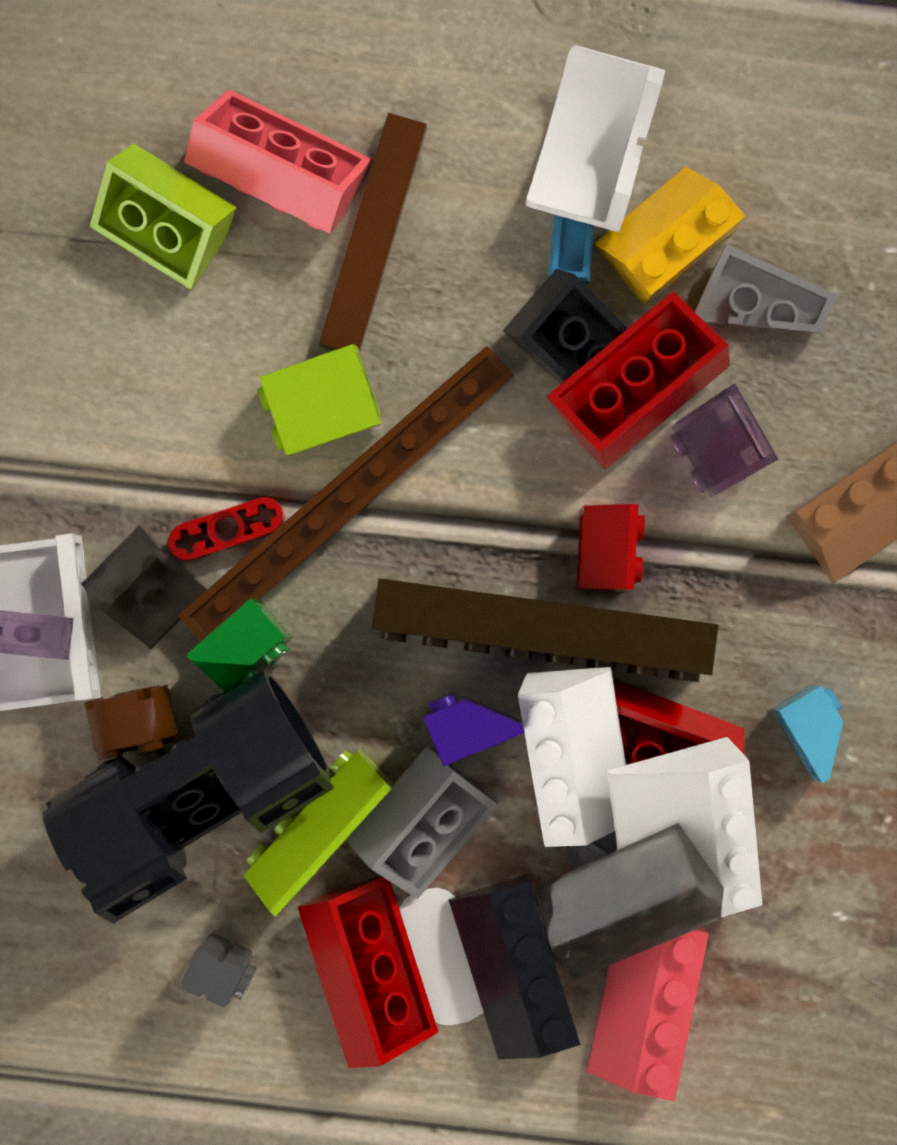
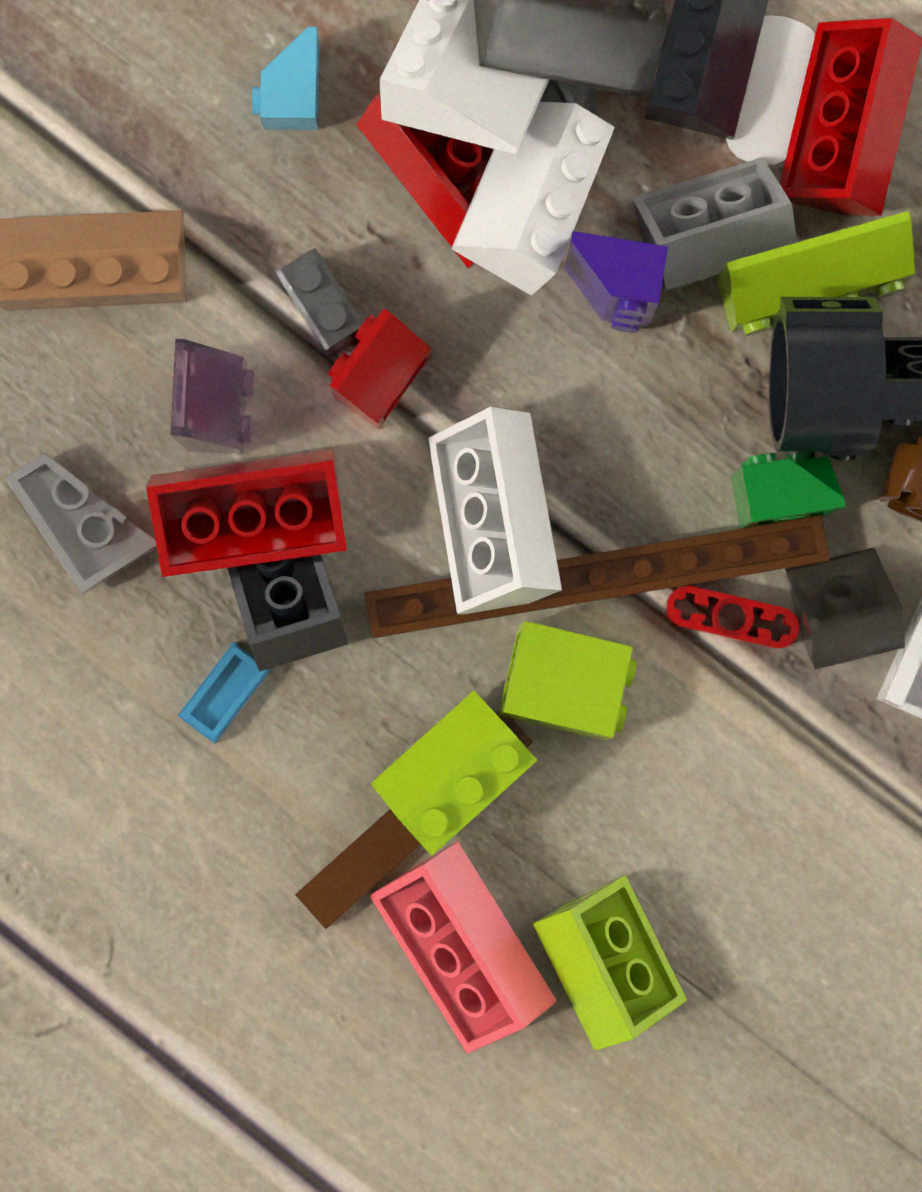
camera: 150 degrees left, 0 degrees up
dark brown brick [372,578,719,682] -> none
white panel [525,45,665,233] -> none
yellow slope [593,166,745,306] -> none
none -> dark grey brick [276,248,363,358]
none -> lime slope [370,690,538,856]
none -> white slope [428,407,562,614]

